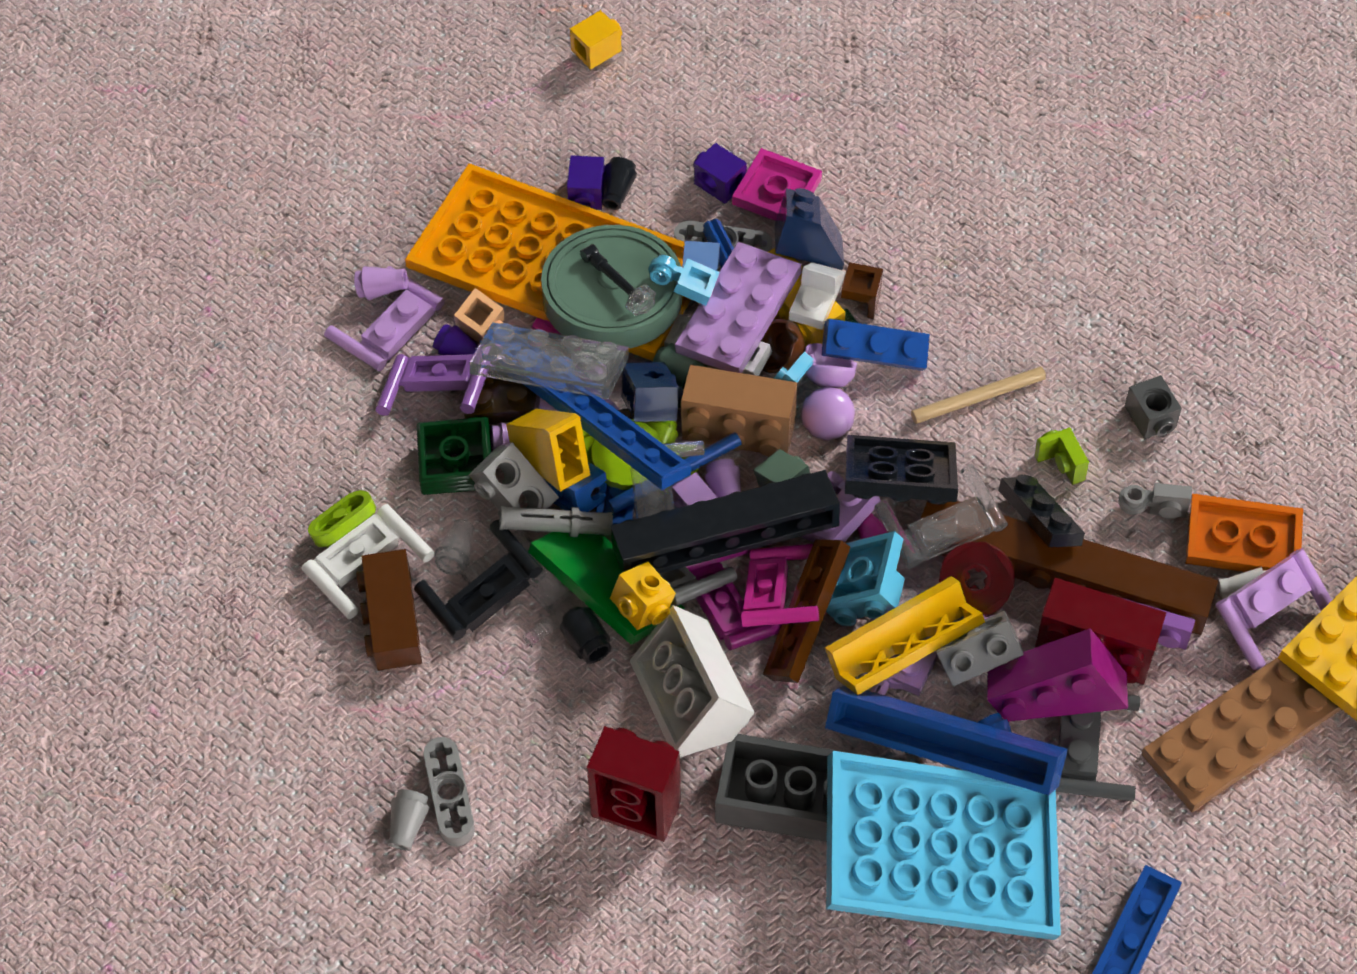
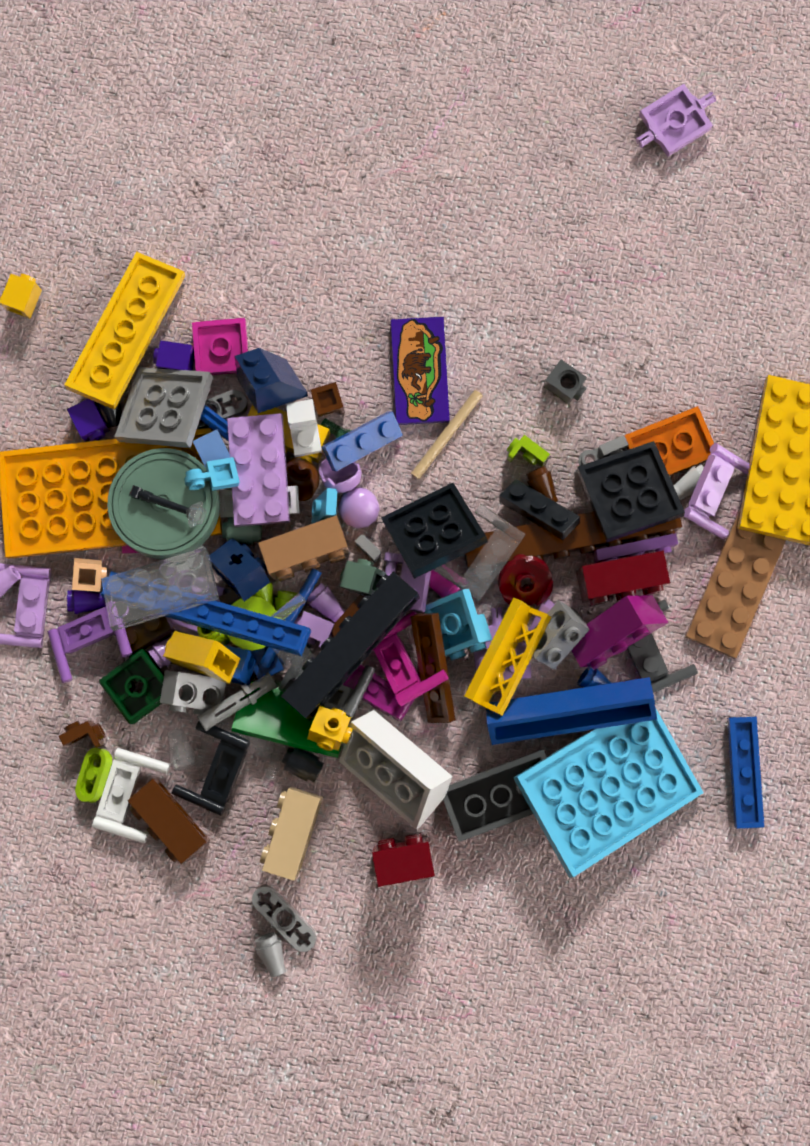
camera: 30 degrees left, 25 degrees up
none -> reddish brown bracket [59,720,106,748]
none -> yellow plate [64,251,185,410]
none -> light grey plate [114,367,214,448]
none -> tan brick [260,787,323,881]
none -> light grey tile [355,534,381,563]
none -> tile [391,317,450,425]
none -> reddish brown cone [526,465,559,502]
none -> black plate [577,441,685,542]

